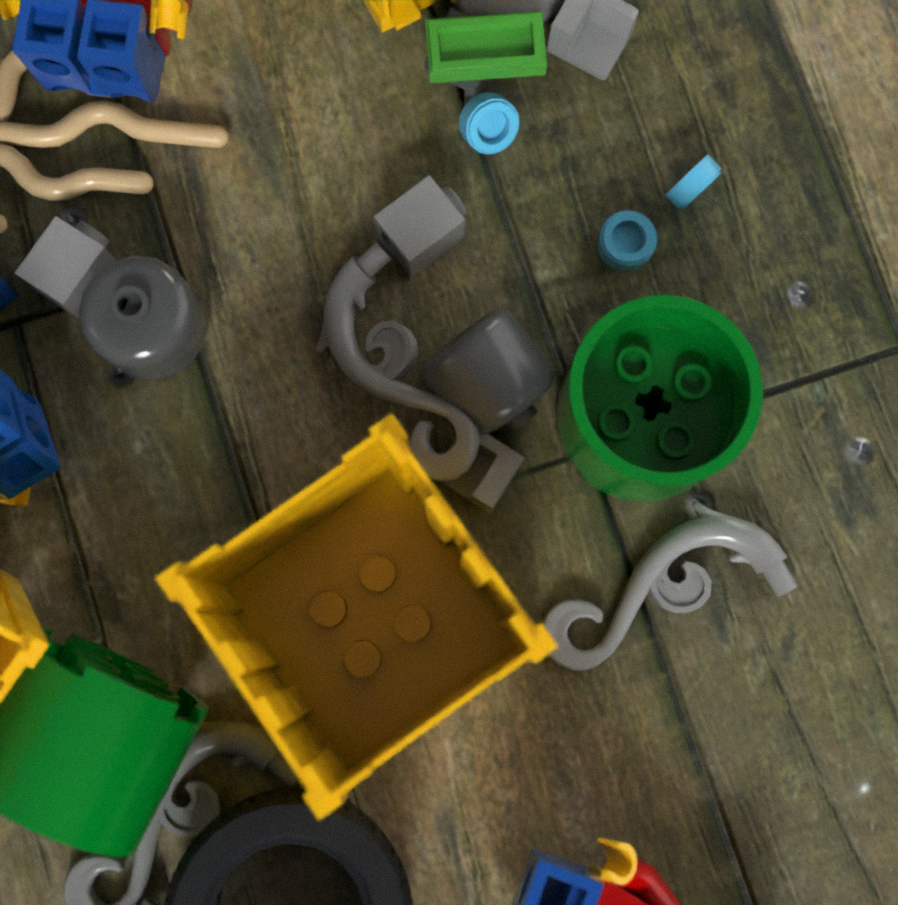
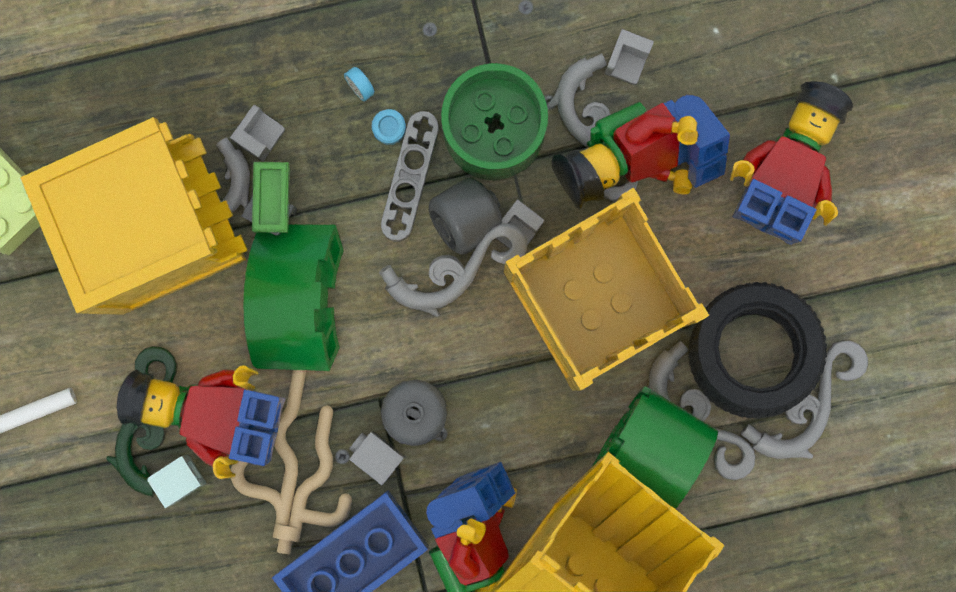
camera: 80 degrees left, 5 degrees up
light grey brick [373,175,467,278] -> none
medium azure tile [459,92,519,154] -> none
none -> green panel [243,224,344,371]
none -> light grey beam [381,111,439,242]
none -> piece [552,95,730,209]
none -> light grey panel [605,29,654,85]

